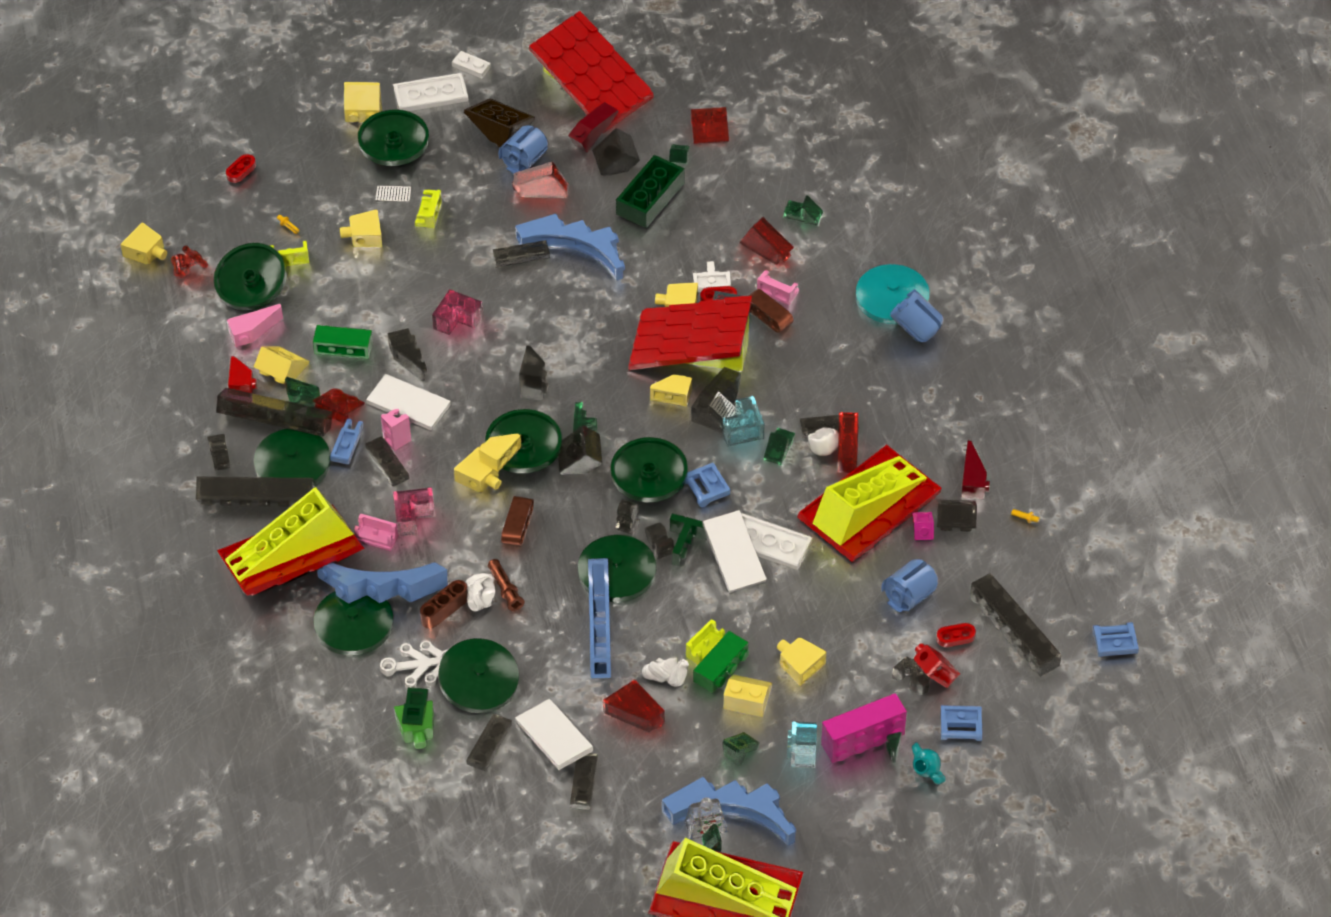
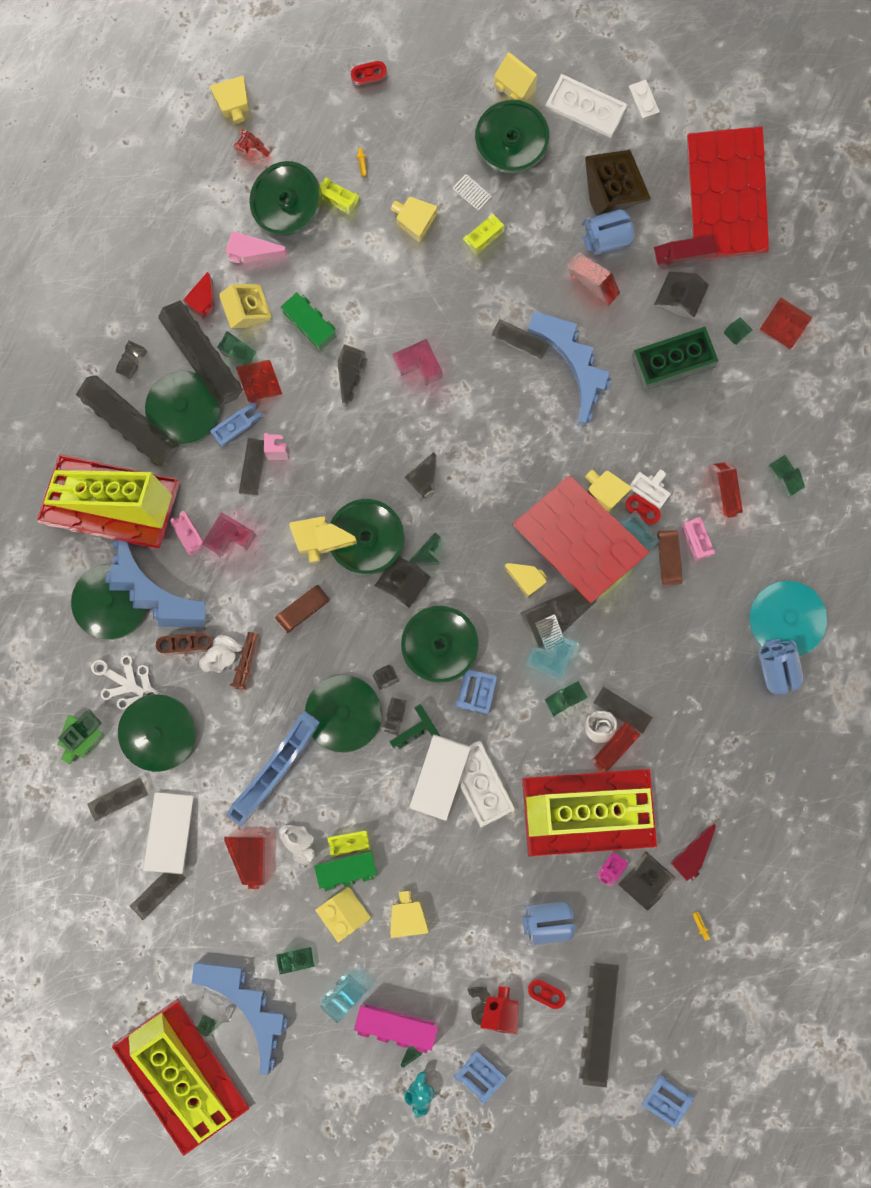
camera: 45 degrees right, 30 degrees up
white tile [366,374,451,431] -> none

